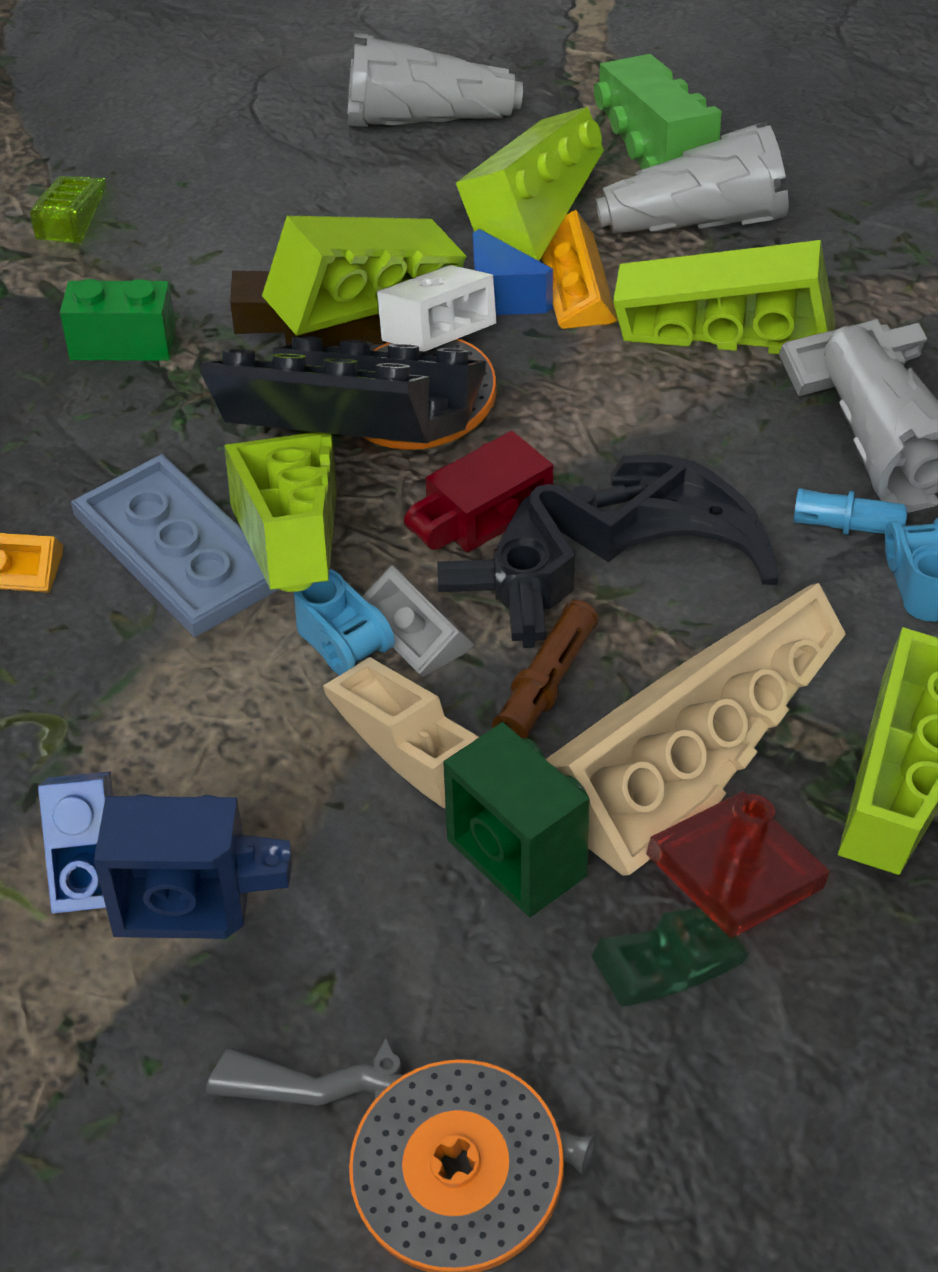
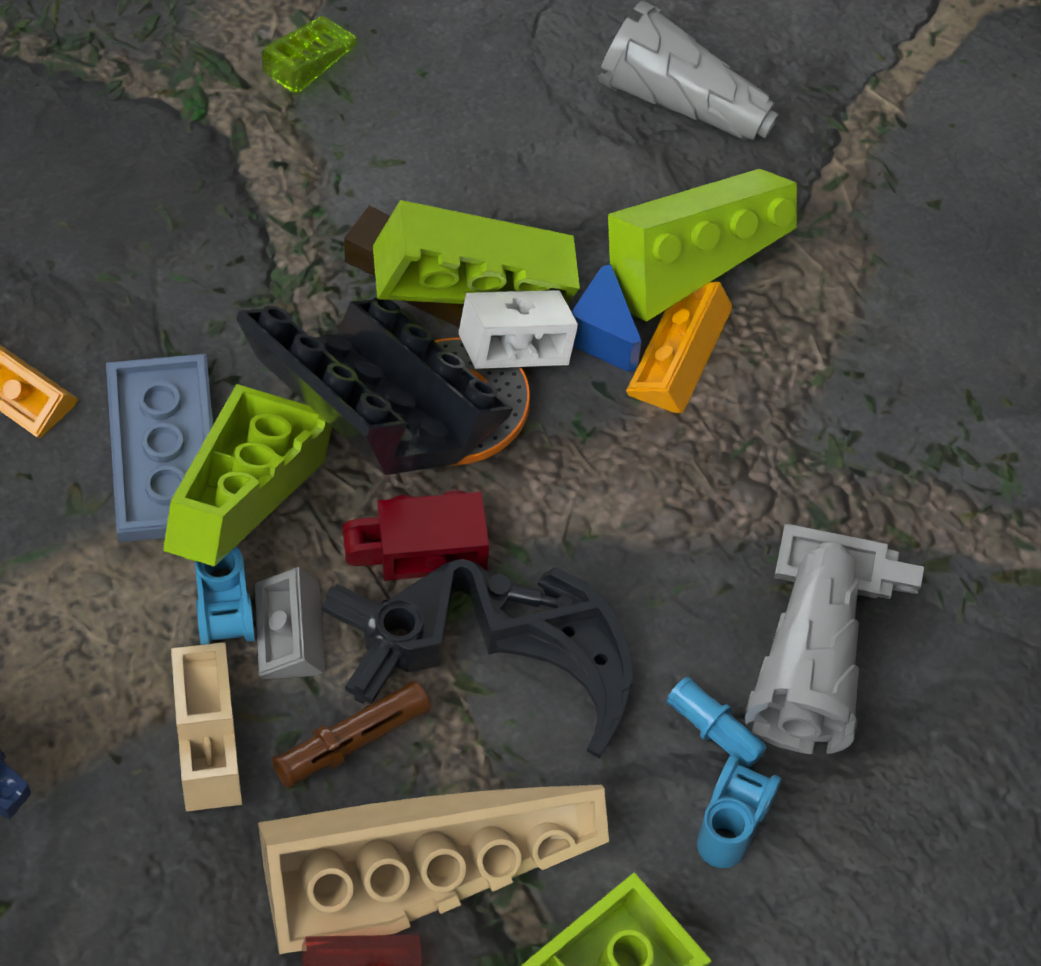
camera: 25 degrees right, 10 degrees up
green brick [60,279,176,361] -> none
dark green brick [443,722,590,918] -> none
bright green wedge [594,54,722,169] -> none
light grey cone [595,122,789,233] -> none
lime wedge [613,240,835,354] -> none

